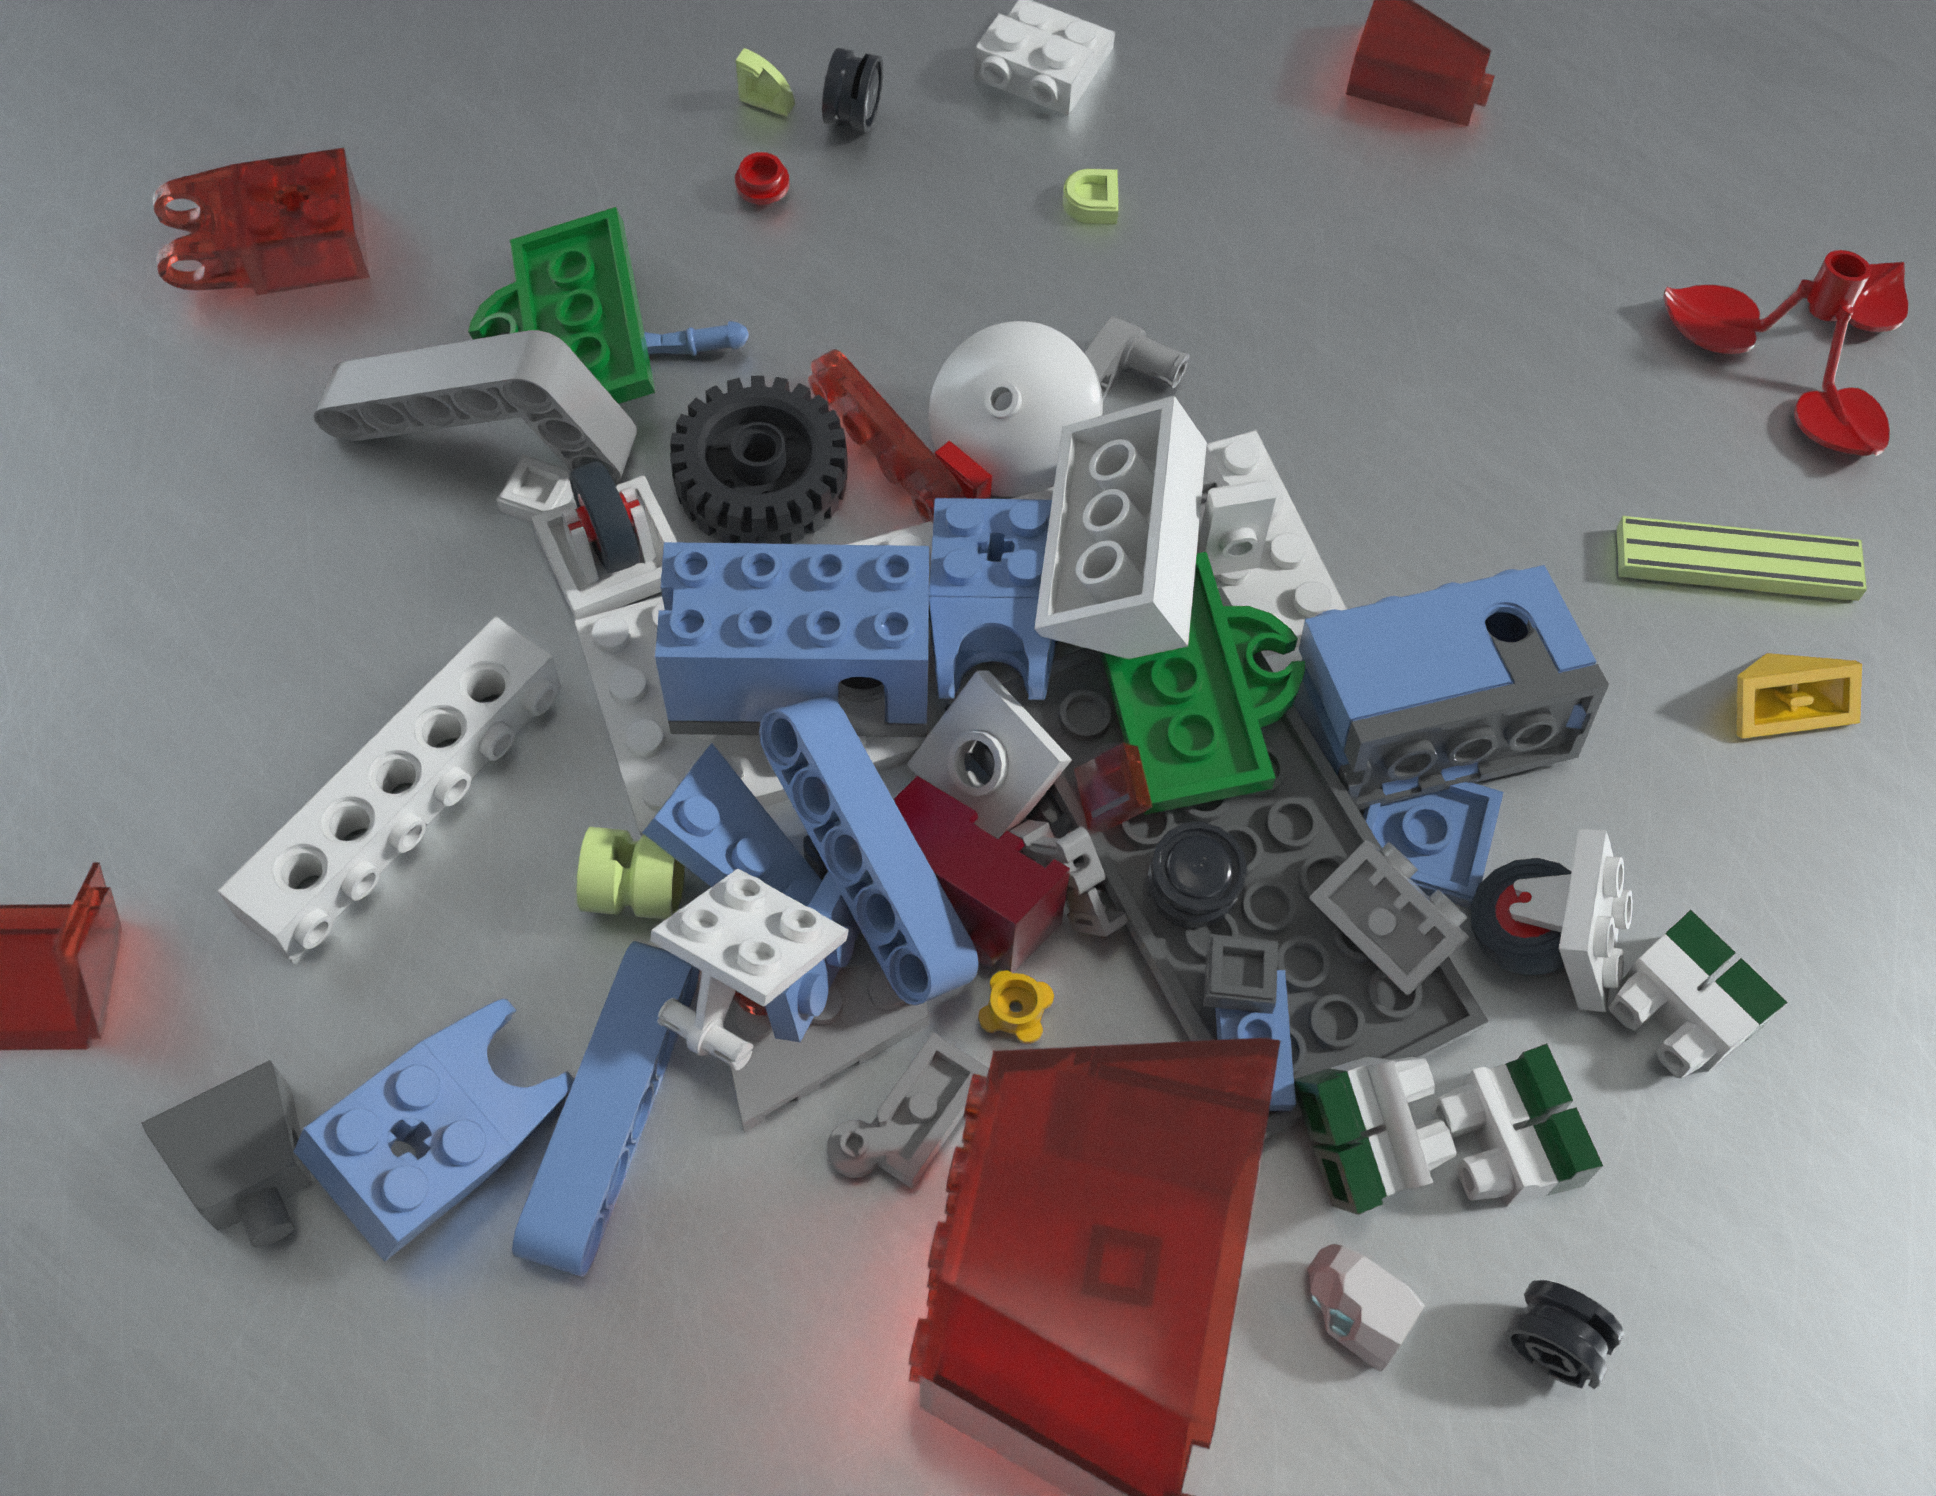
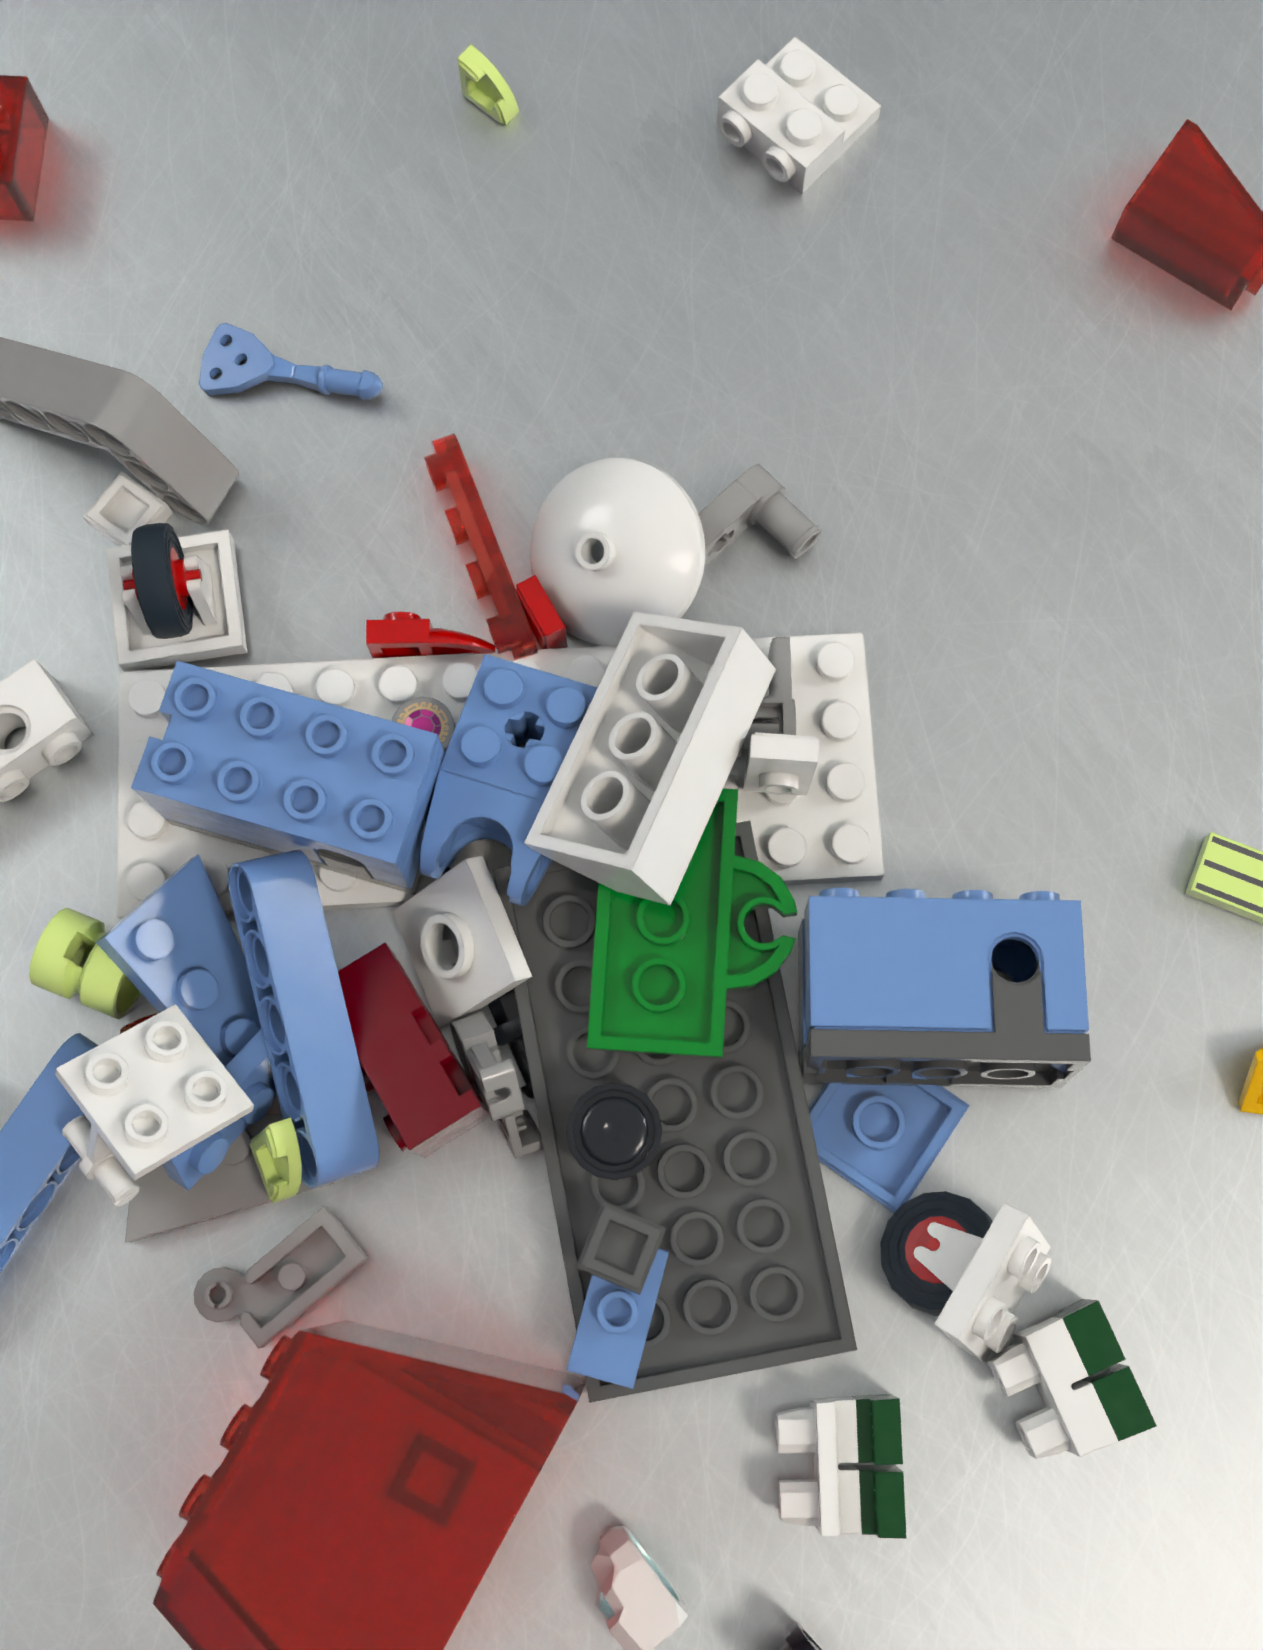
camera: 20 degrees right, 15 degrees up
green plate [468,207,656,404] -> none
black wheel [670,375,848,544] -> none
red plate [735,152,790,205] -> none
black wheel [822,48,883,132] -> none
yellow plate [978,970,1054,1044] -> none
yellowish green tile [1062,169,1118,224] -> none
clear red tile [1074,743,1153,832] -> none
hips [1294,1057,1457,1215] -> none
light grey bracket [1309,840,1469,995] -> none
none -> yellowish green tile [249,1117,302,1204]
none -> red plate [366,611,495,658]

